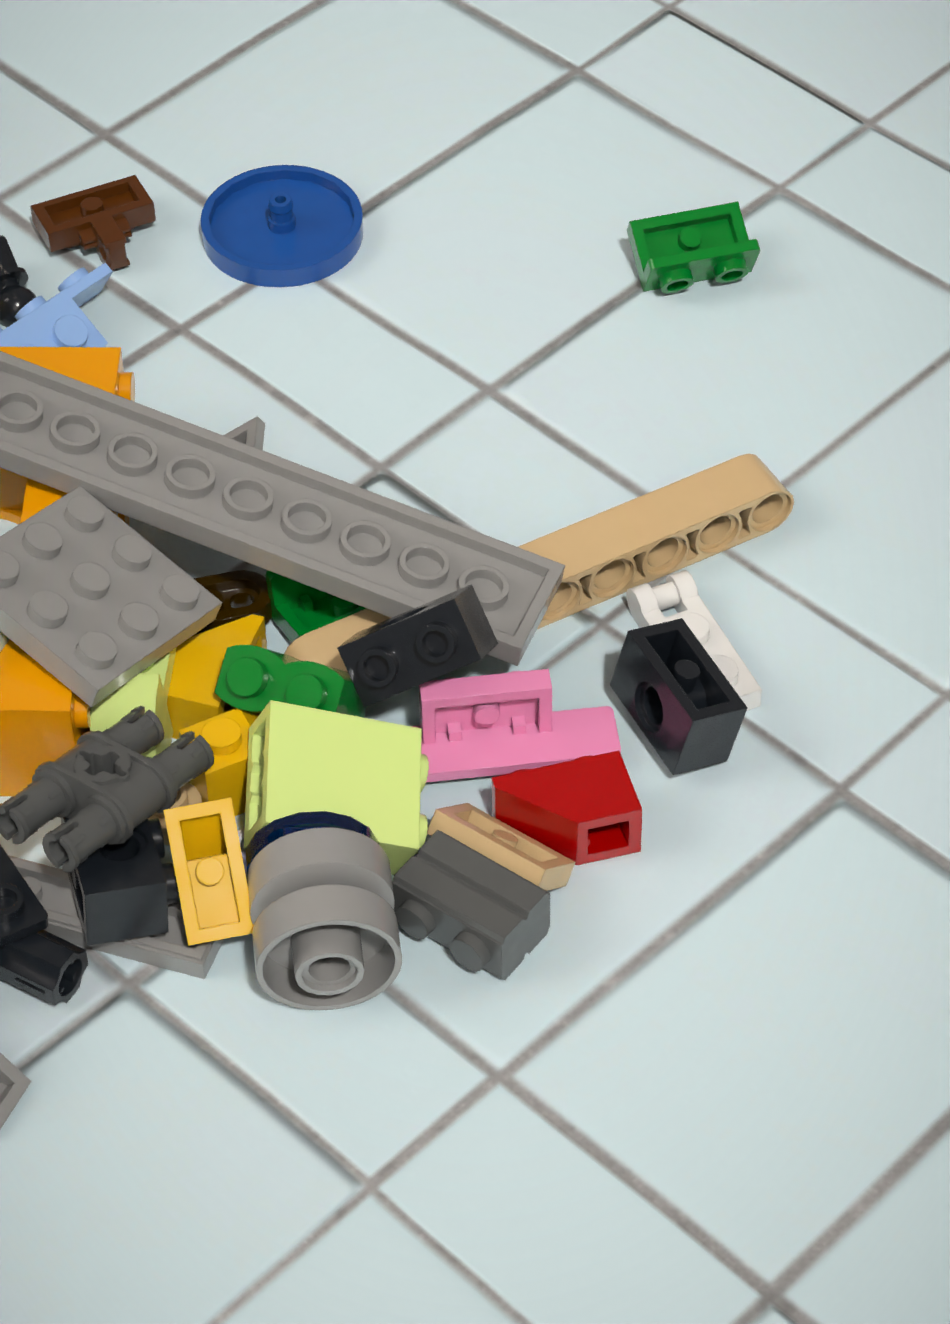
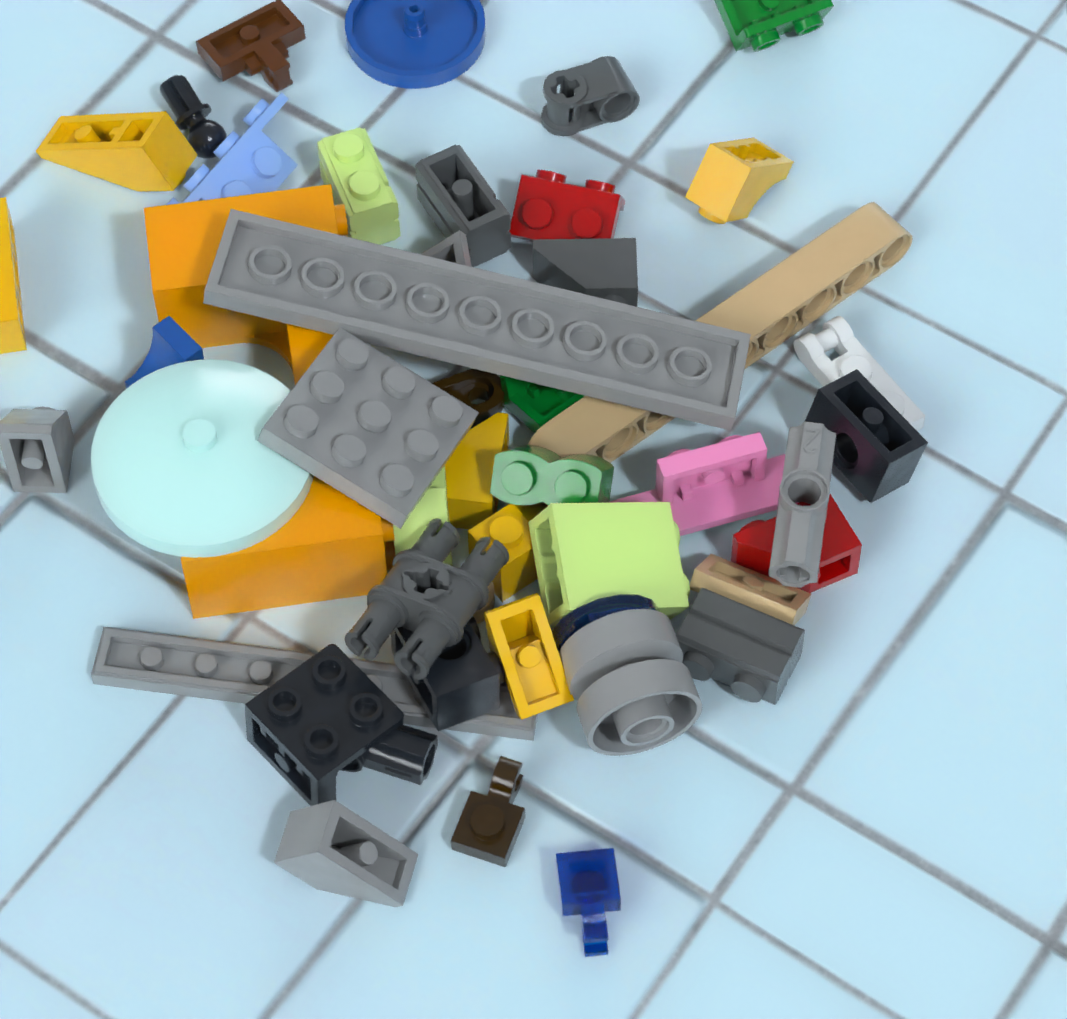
camera: 10 degrees left, 10 degrees up
black brick [337,584,498,708] -> none
none -> yellowish green brick [317,127,401,245]
none -> dark grey brick [415,145,511,267]
none -> dark brown plate [451,756,526,868]
none -> red bracket [509,170,625,241]
none -> dark grey slope [533,238,638,307]
none -> dark grey piece [541,56,640,137]
none -> clear blue plate [556,848,621,957]
none -> yellow arch [685,137,794,224]
none -> light grey piece [769,421,836,588]

